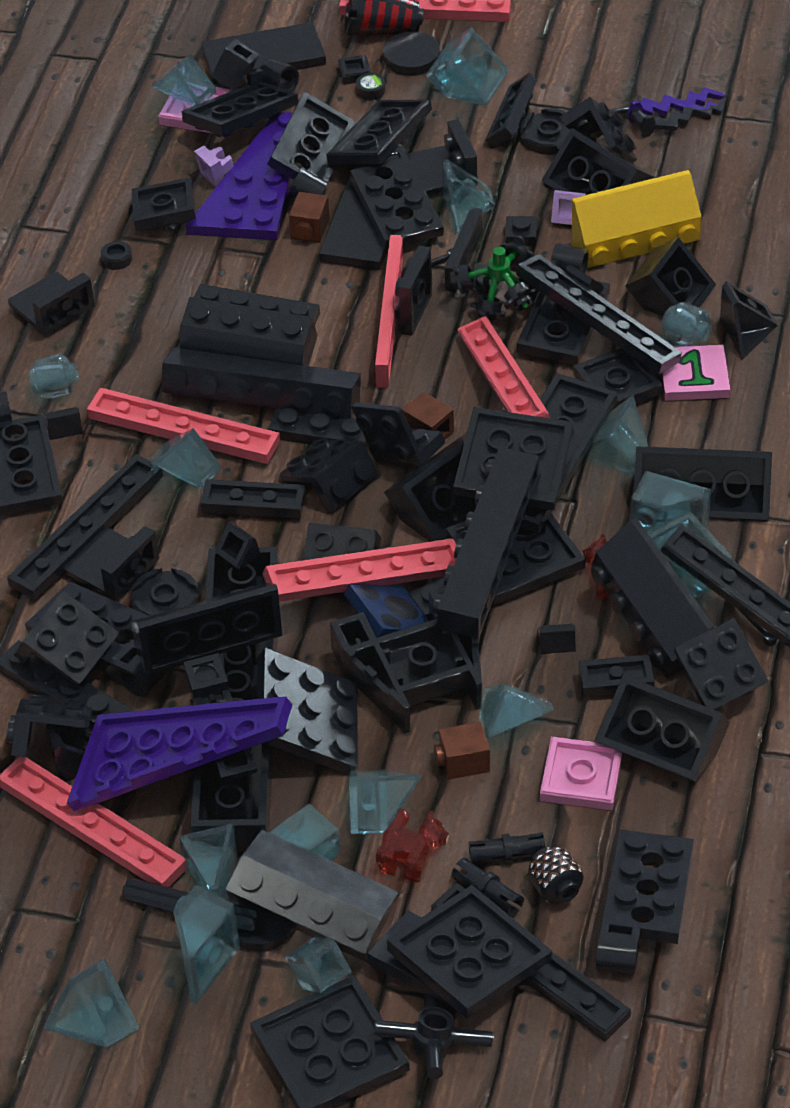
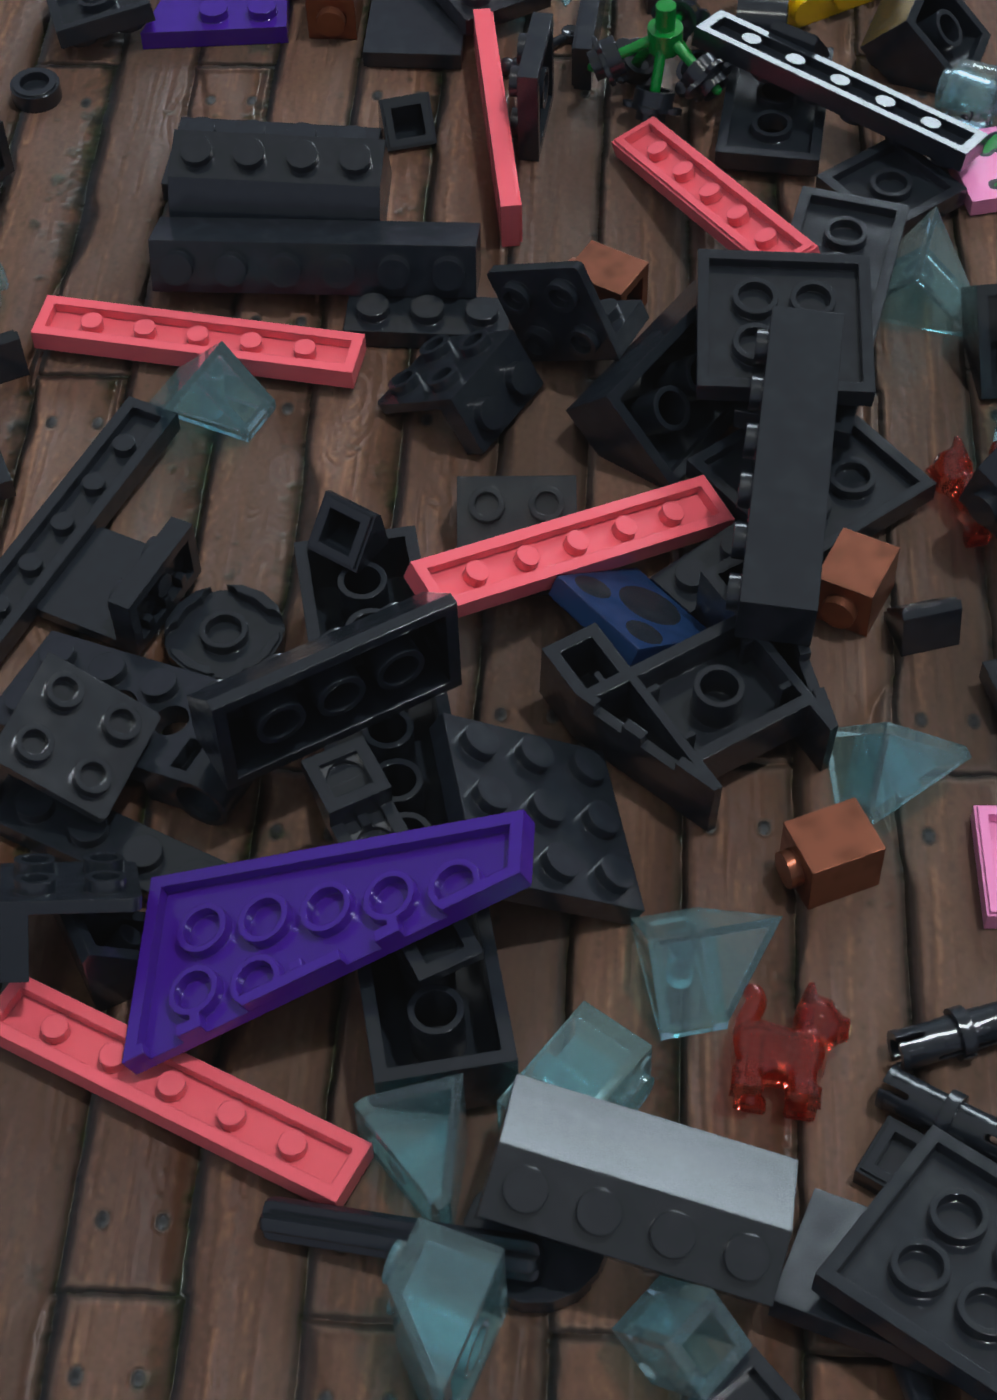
camera: 10 degrees left, 5 degrees up
black plate [200,479,306,518] -> none
none -> black slope [378,91,437,152]
none -> copper brick [816,527,900,637]

